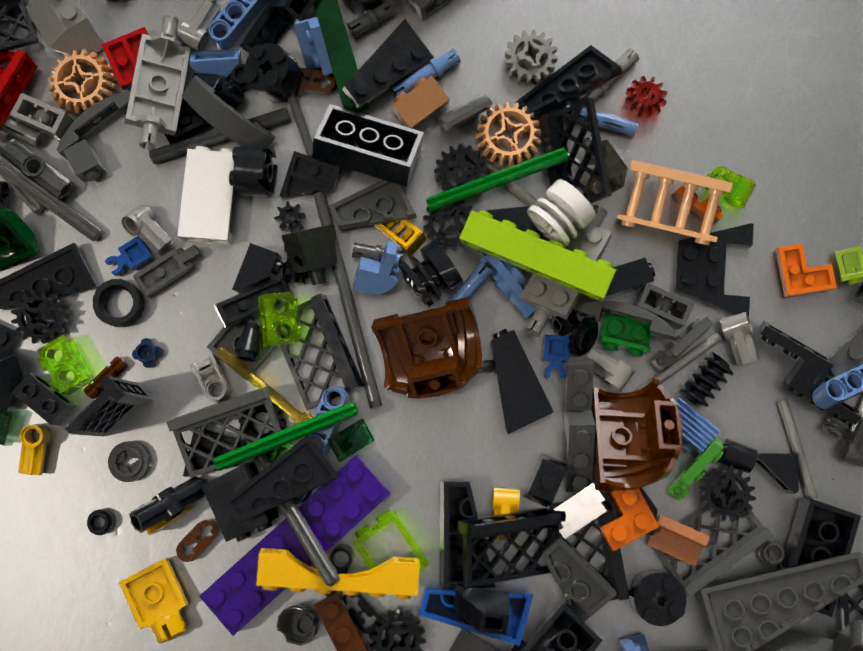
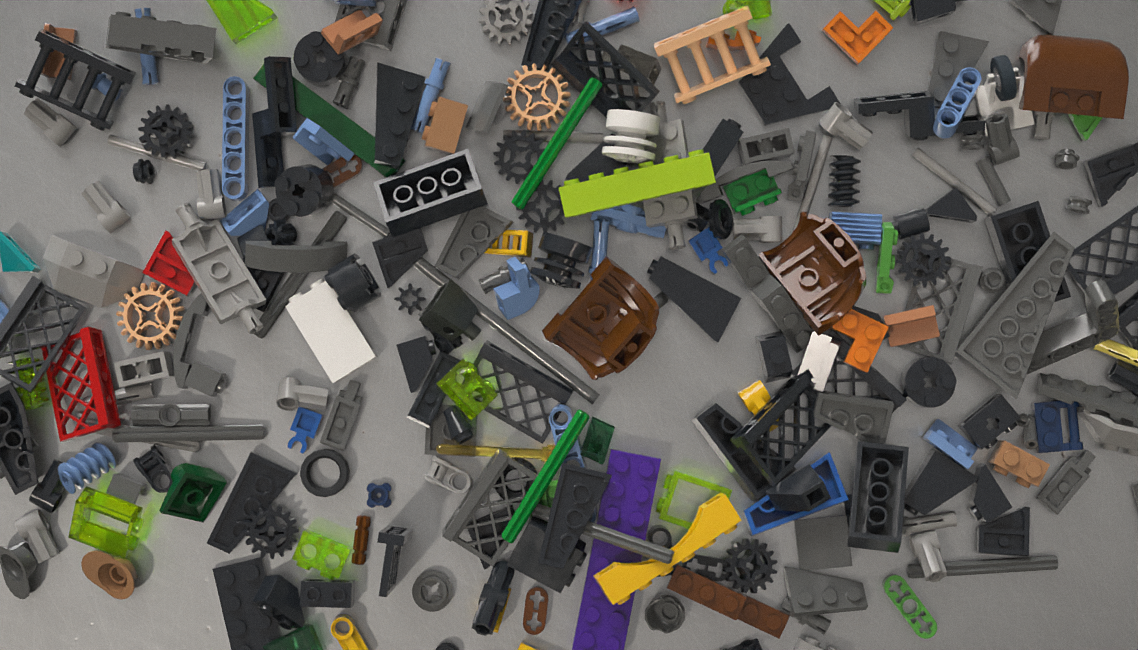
camera: 40 degrees left, 5 degrees up
none -> dark grey piece [977,156,1011,206]

